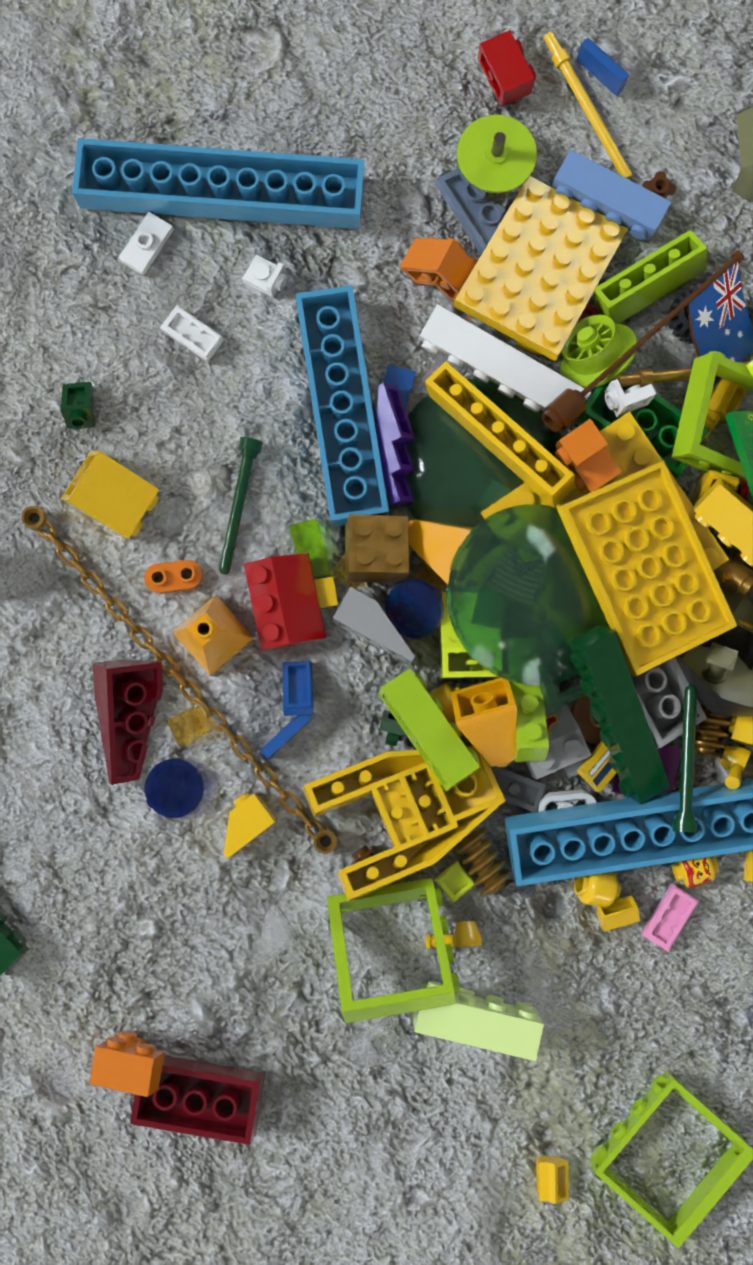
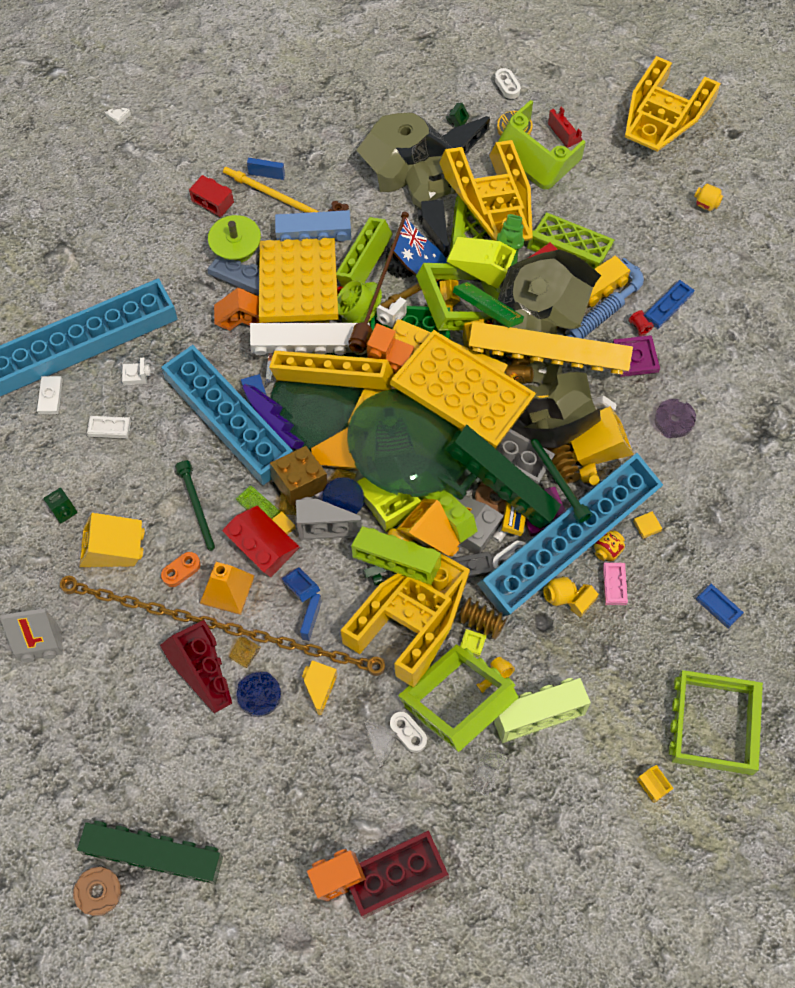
camera: 30 degrees left, 20 degrees down
none -> white plate [390,712,427,753]

